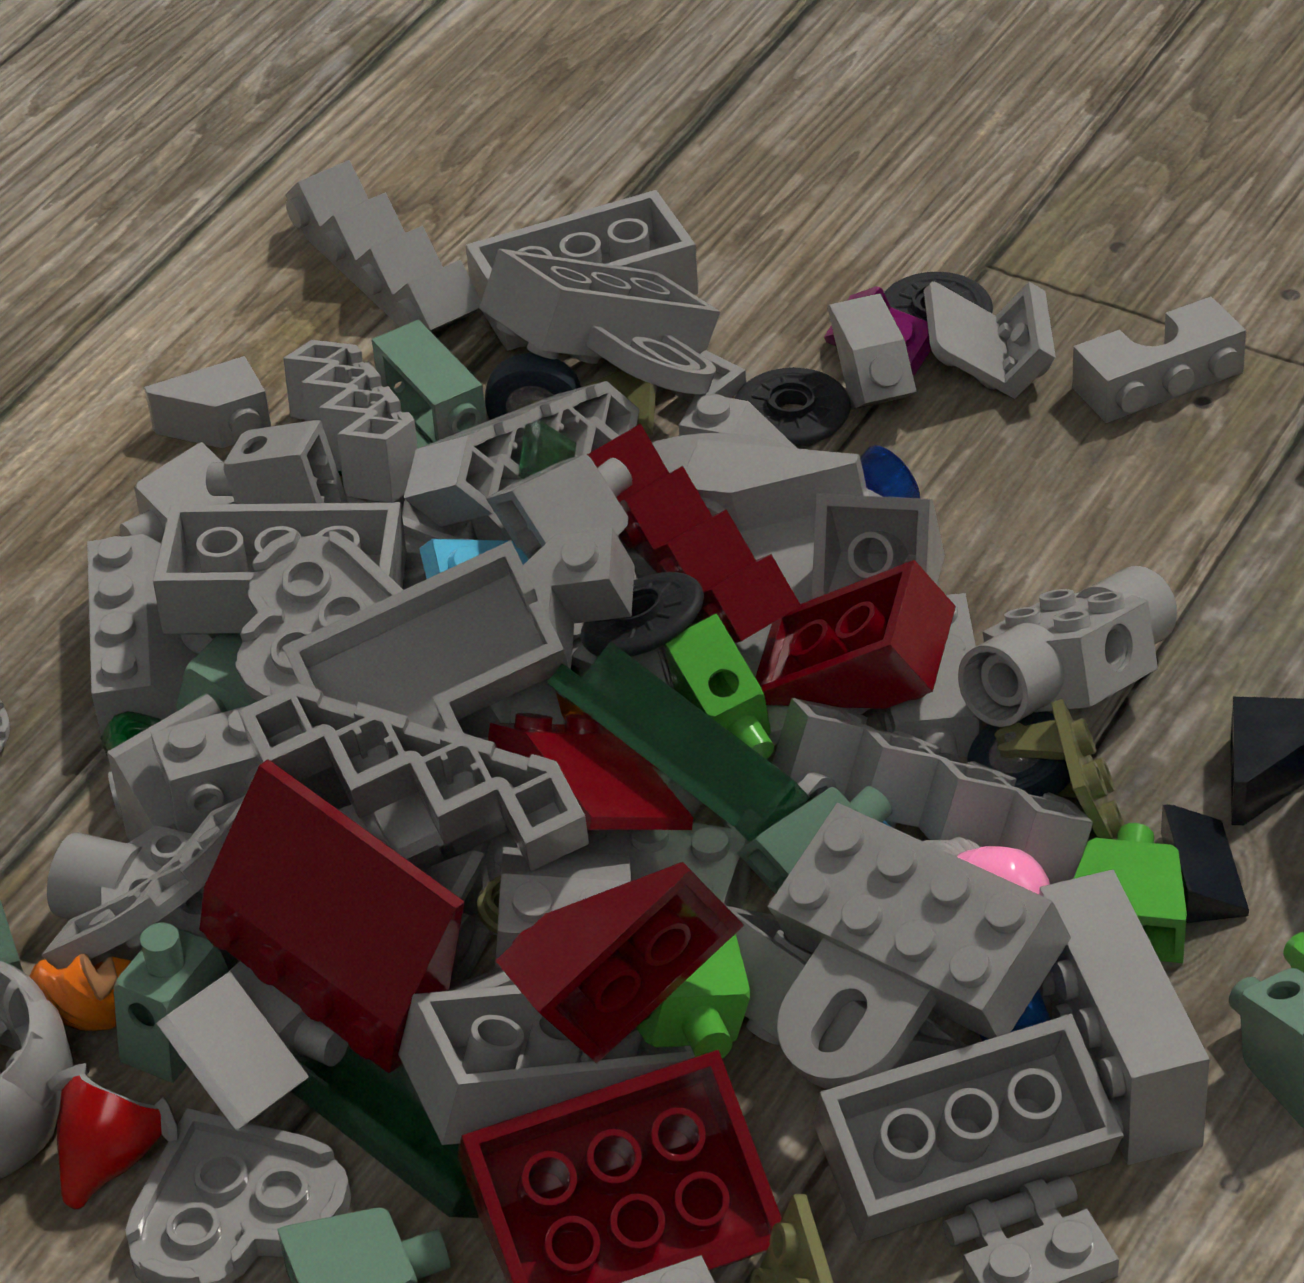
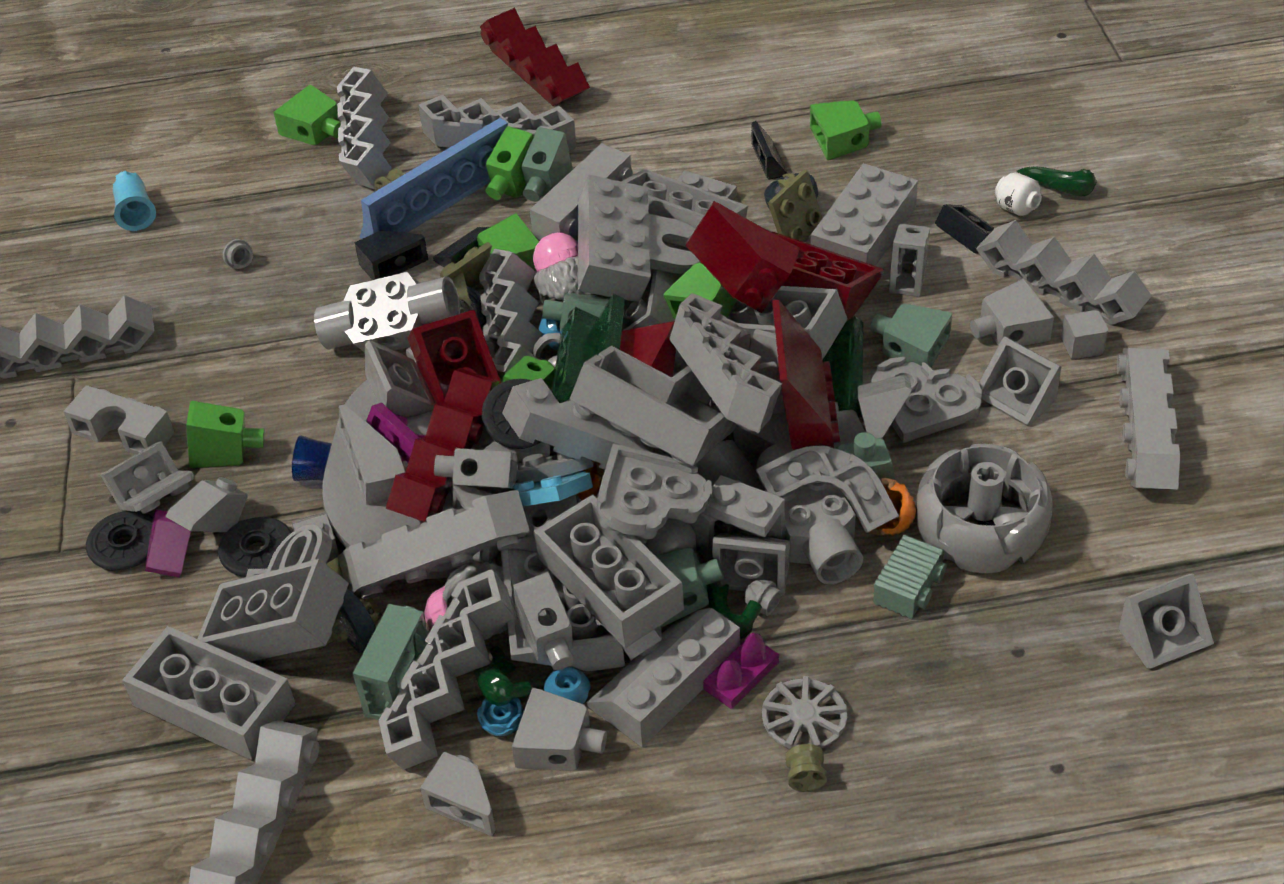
camera: 130 degrees left, 5 degrees up
red hat [46,1063,178,1210] -> none
clear green tile [518,421,577,479] -> none
none -> bright green torso [186,401,265,468]
none -> magenta tile [366,403,425,462]
none -> magenta tile [703,633,779,709]

